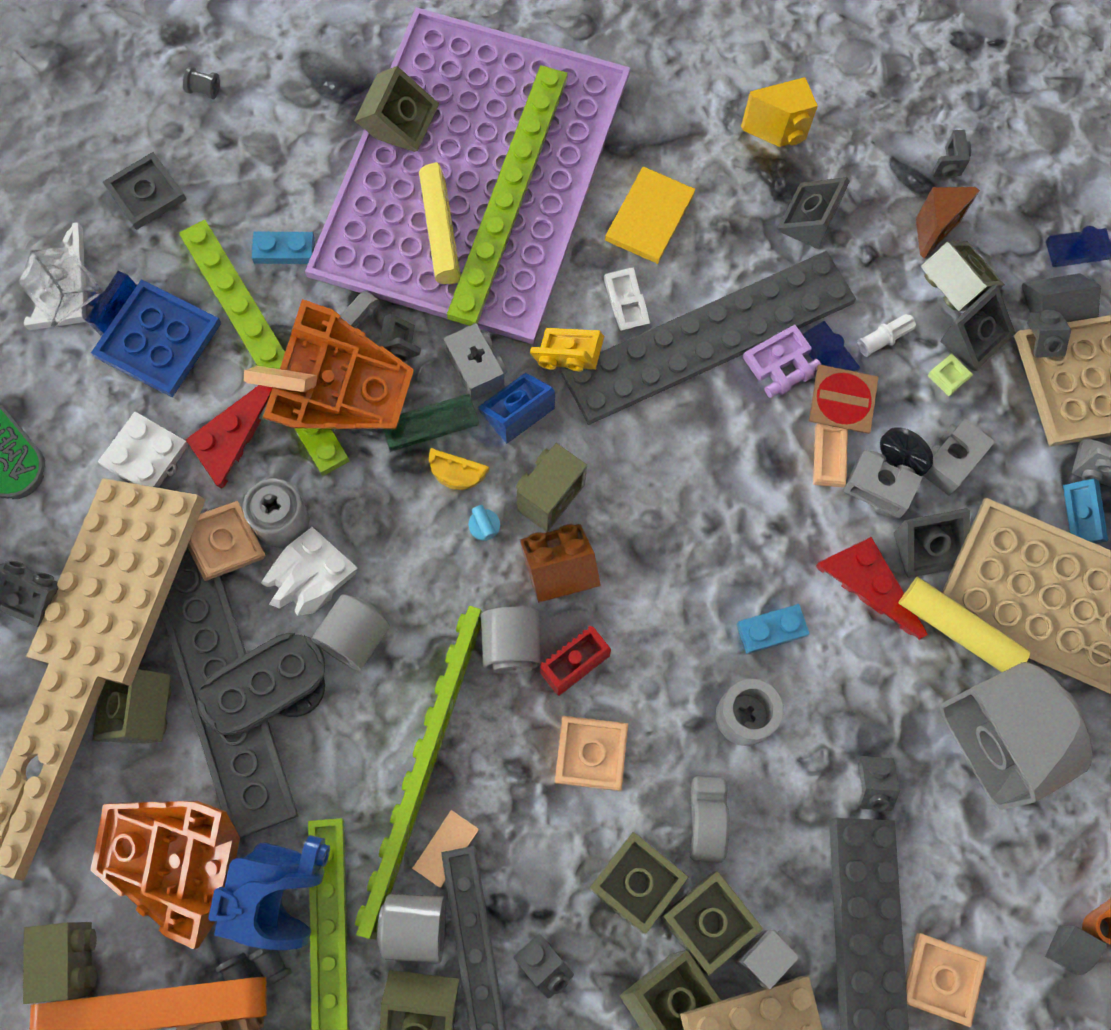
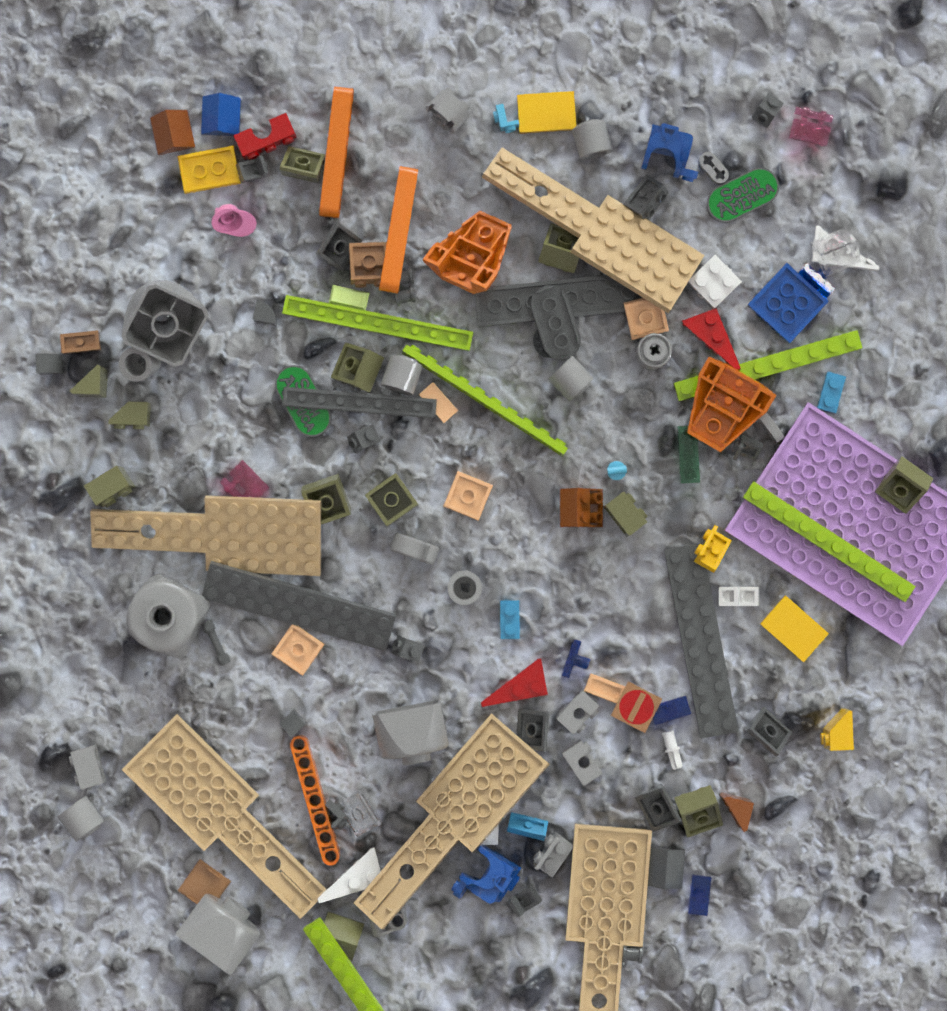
camera: 110 degrees right, 15 degrees up
olive brick [23,922,97,1004] -> none
dark grey plate [103,152,187,230] -> none
blue animal [208,835,330,950] -> none
light nougat tile [244,366,317,392] -> none
white plate [261,527,357,616] -> none
light yellow brick [419,162,461,284] -> none
yellow tile [429,448,490,490] -> none
light grey brick [443,323,507,401] -> none
blue slope [477,373,555,444] -> none
light grey piece [481,607,542,674] -> none
red brick [540,626,611,696] -> none
olive brick [660,871,763,975] -> none
light grey brick [733,929,799,990] -> none
lavender plate [743,325,821,398] -> none
black wheel [880,427,933,476] -> none
light yellow brick [898,576,1030,672] -> none
yellowish green tile [927,353,973,396] -> none
dark grey bracket [933,130,971,179] -> none
dark grey bracket [1027,310,1071,358] -> none
none -> clear blue tile [561,639,590,678]

